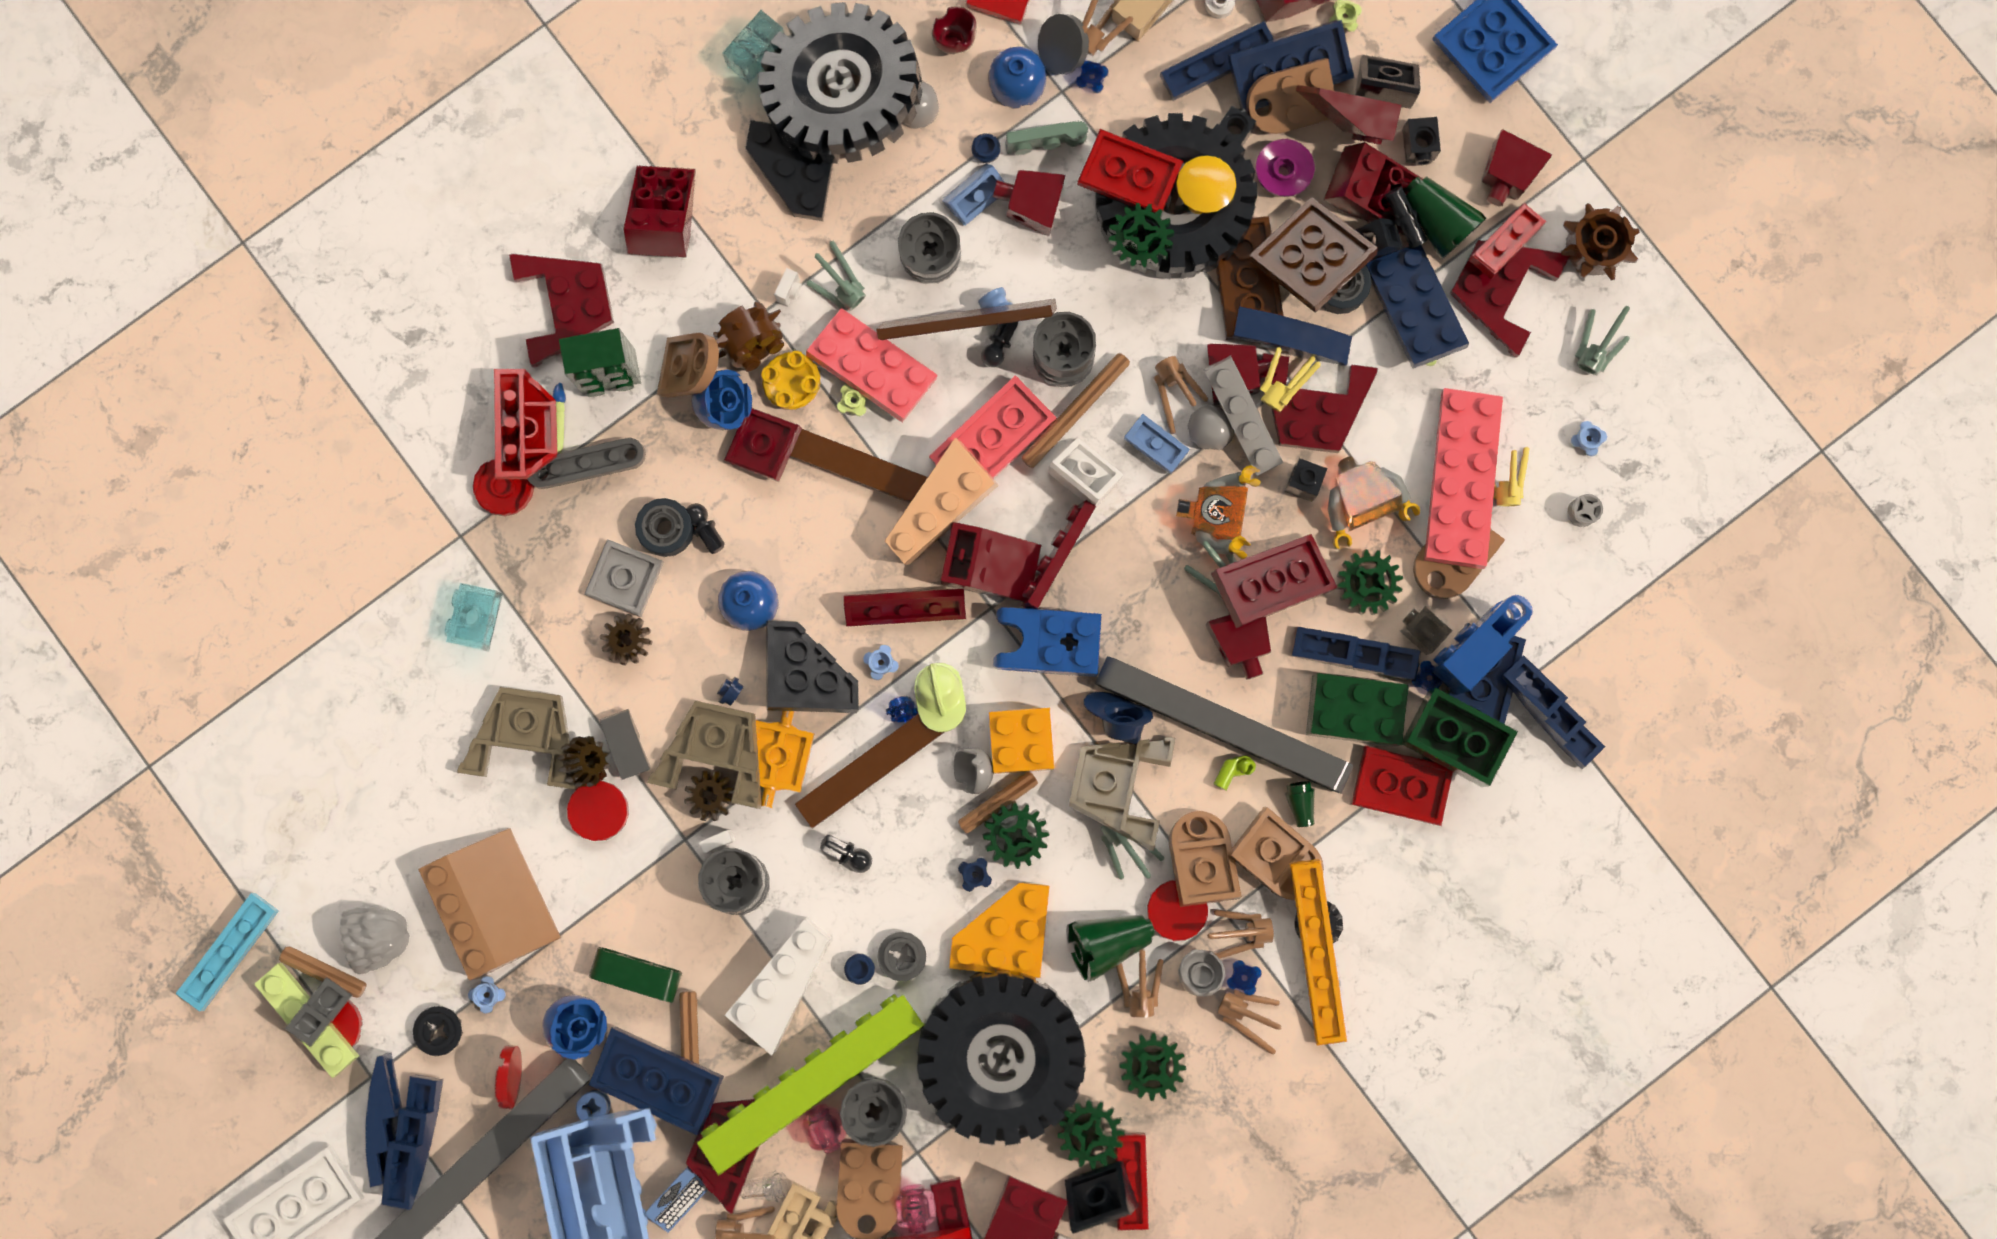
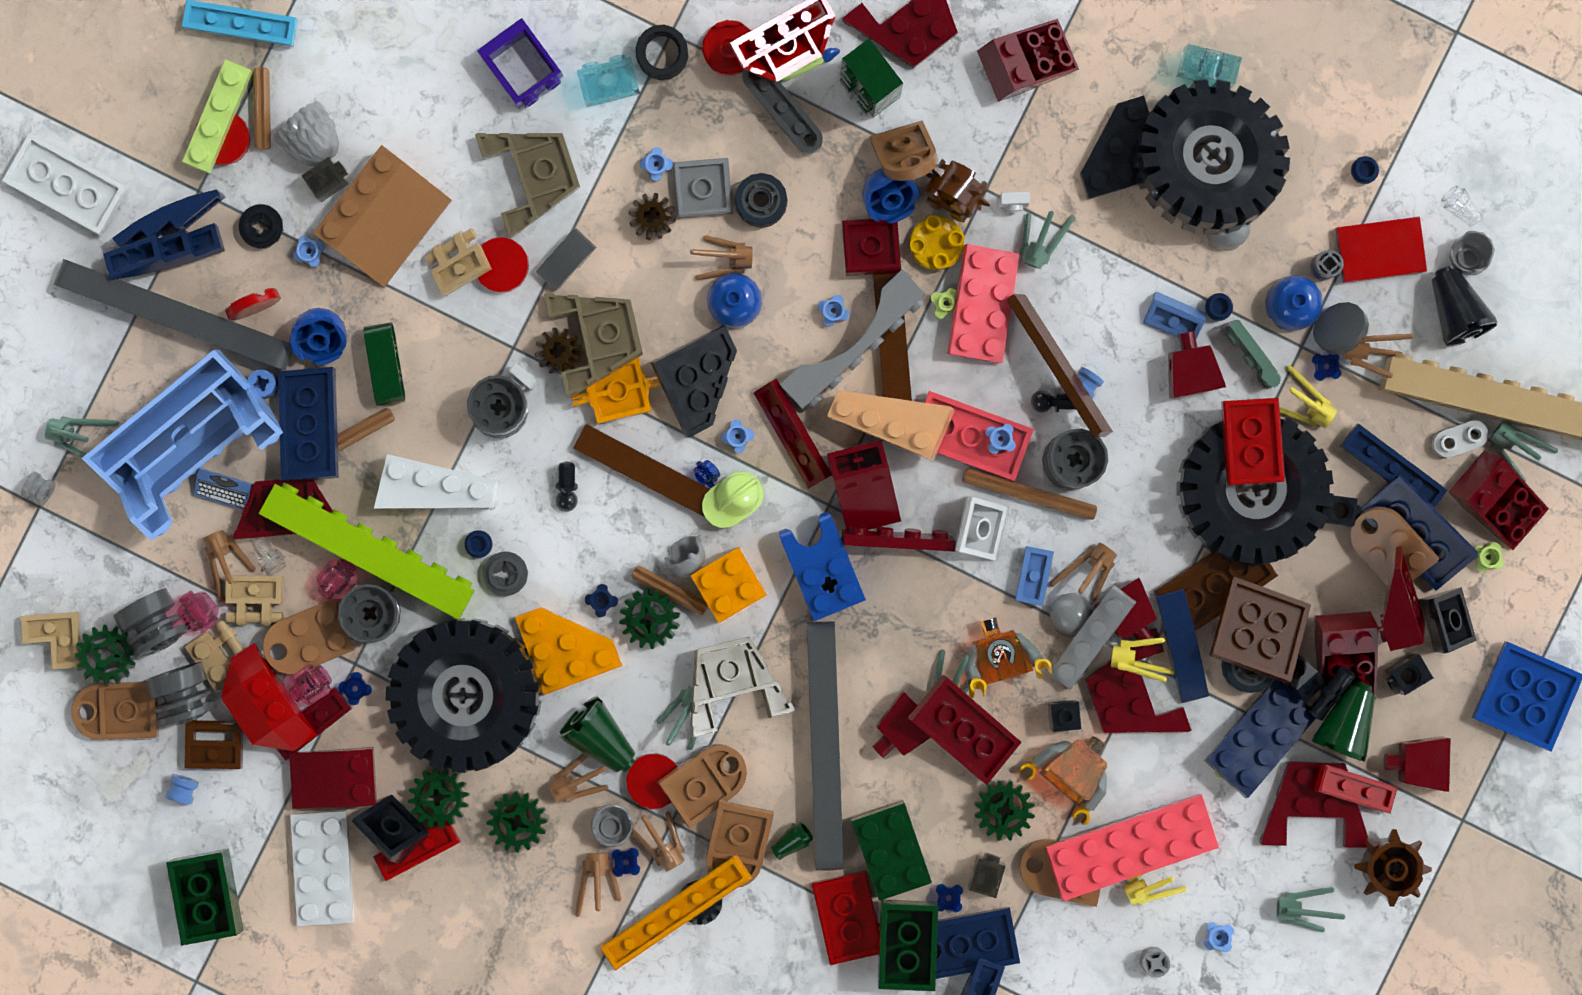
camera: 60 degrees right, 5 degrees up
dark grey slope [285,977,353,1047] -> none
dark brown gear [557,736,611,788] -> none
black axle [686,503,725,554] -> none
dark blue plate [717,677,744,706] -> none
dark grey wheel [898,212,961,284] -> none
dark red hair [932,7,977,55] -> none
dark blue piece [1084,692,1153,744] -> none
dark green gear [1108,203,1174,271] -> none
yellow dish [1176,156,1236,214] -> none
lime arm [1213,755,1256,791] -> none
magenta dish [1255,139,1315,197] -> none
dark blue slope [1292,627,1421,681] -> none
blue brick [1430,595,1533,695] -> none
none -> clear smoke brick [301,157,349,202]
none -> clear blue plate [338,672,372,705]
none -> tan plate [425,228,492,296]
none -> dark purple window [477,18,564,109]
none -> black tyre [635,24,689,80]
none -> light blue plate [640,147,673,181]
none -> medium nougat plant [690,235,753,280]
none -> light grey arch [780,269,926,409]
none -> light blue plate [818,295,850,327]
none -> light blue plate [986,424,1016,454]
none -> light yellow plant [1280,365,1337,428]
none -> flat silver wheel [1310,250,1344,280]

